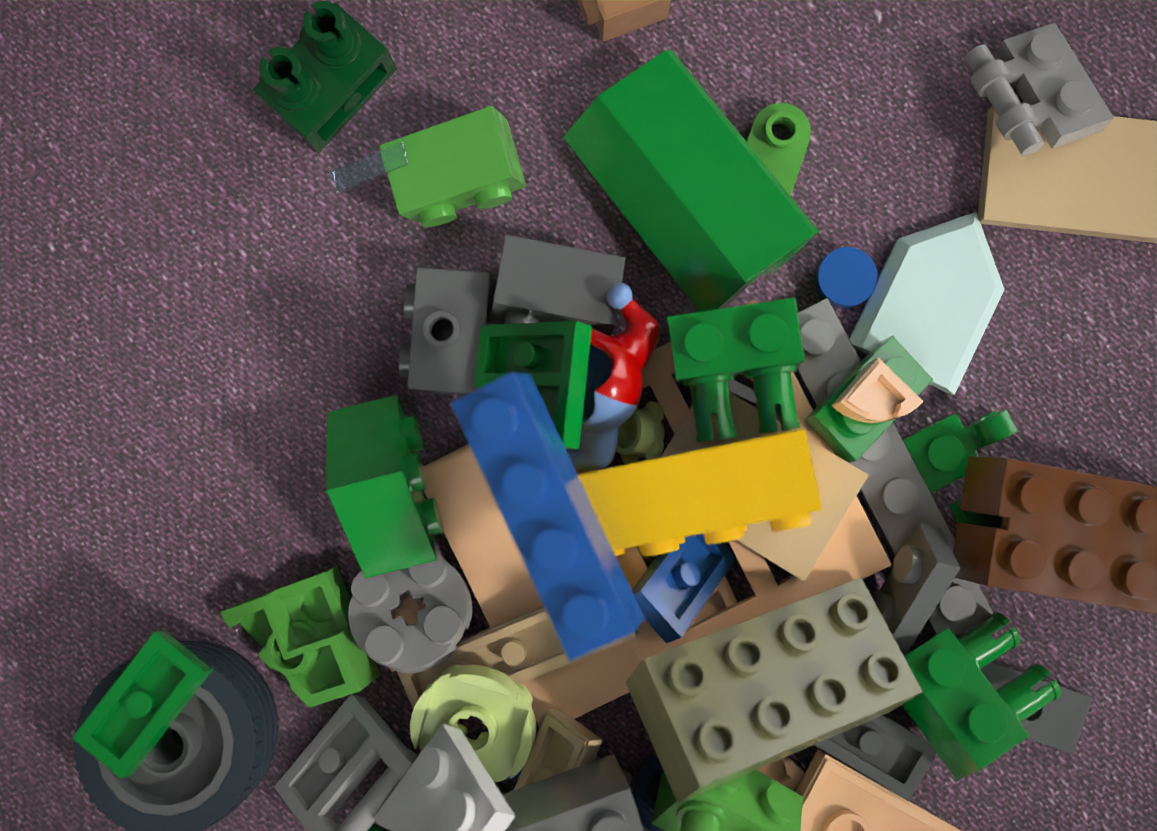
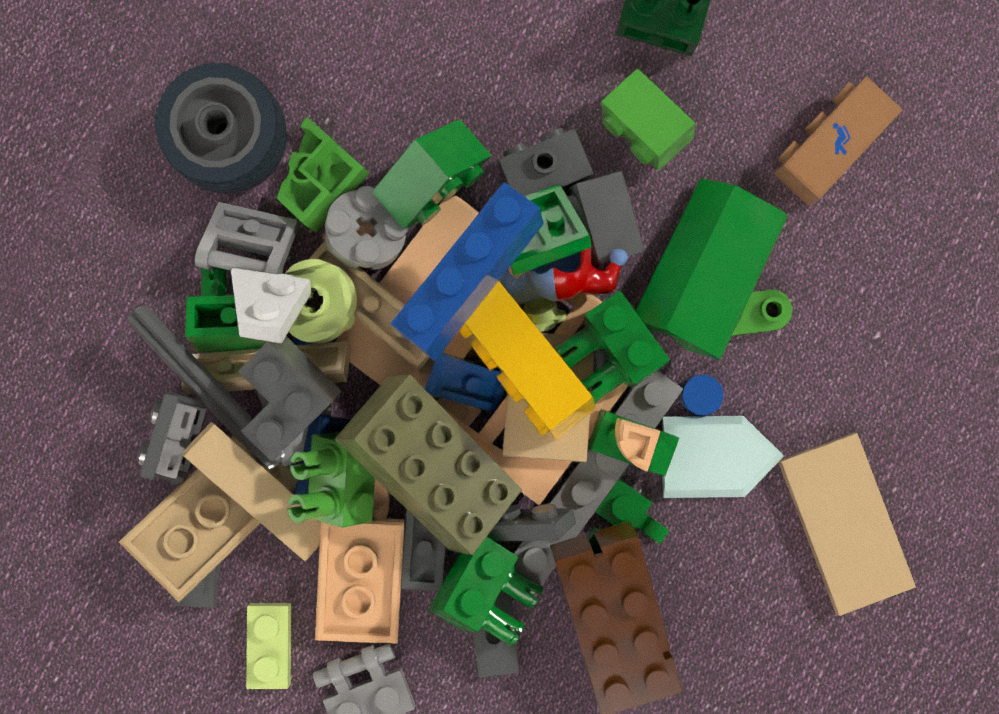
camera: 55 degrees right, 0 degrees up
green plate [72,631,213,779] -> none
clear light blue piece [333,141,408,193] -> none
light grey plate [965,23,1114,156] -> none

